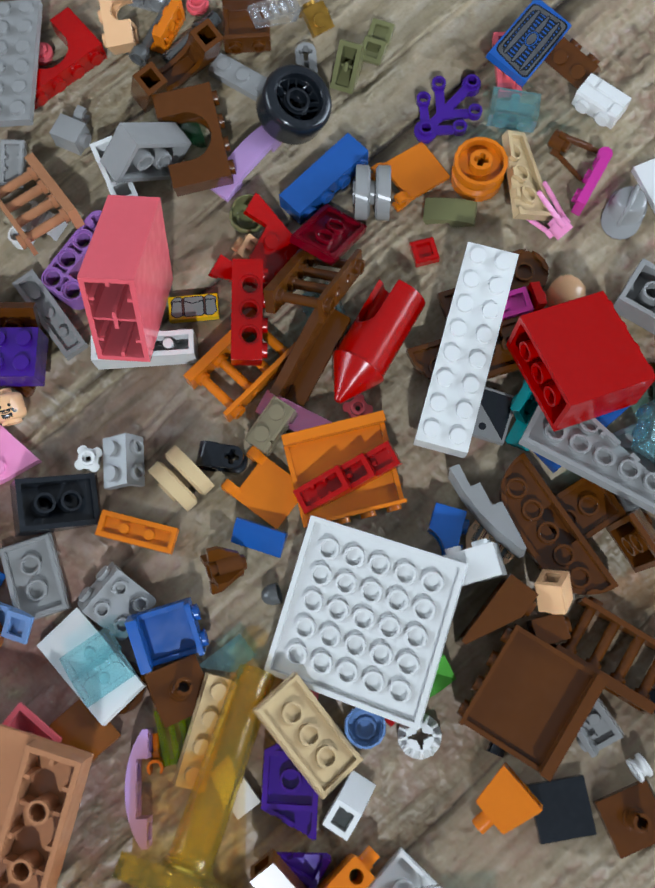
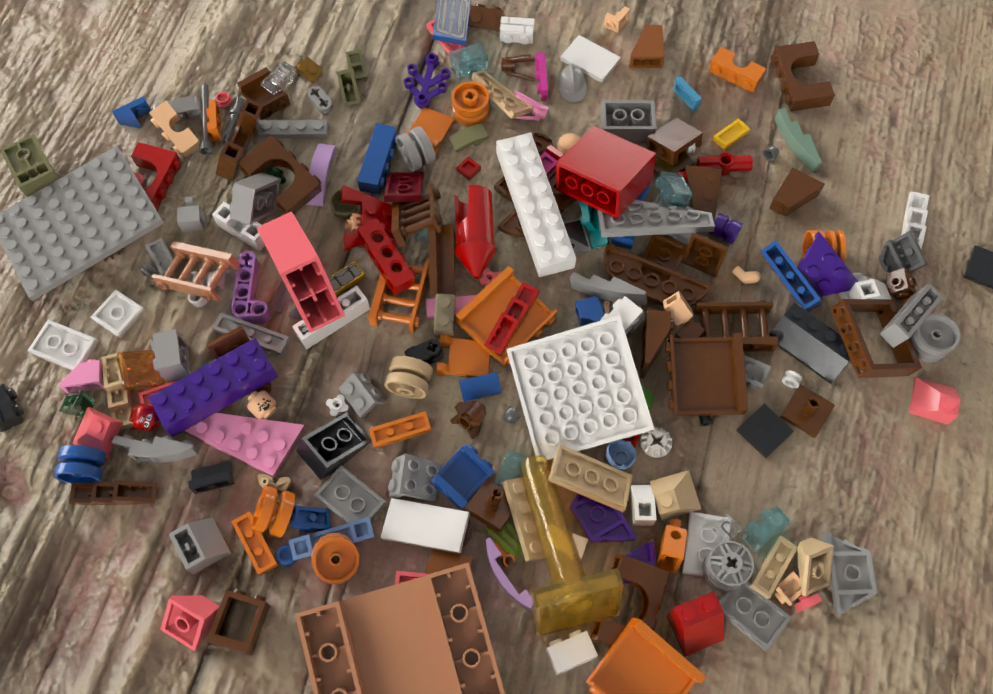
camera: 35 degrees left, 10 degrees down
clear light blue slope [59,626,136,708] -> none
black wheel [256,64,332,145] -> none
orange torso [472,762,543,835] -> none
none -> tan slope [650,470,701,520]

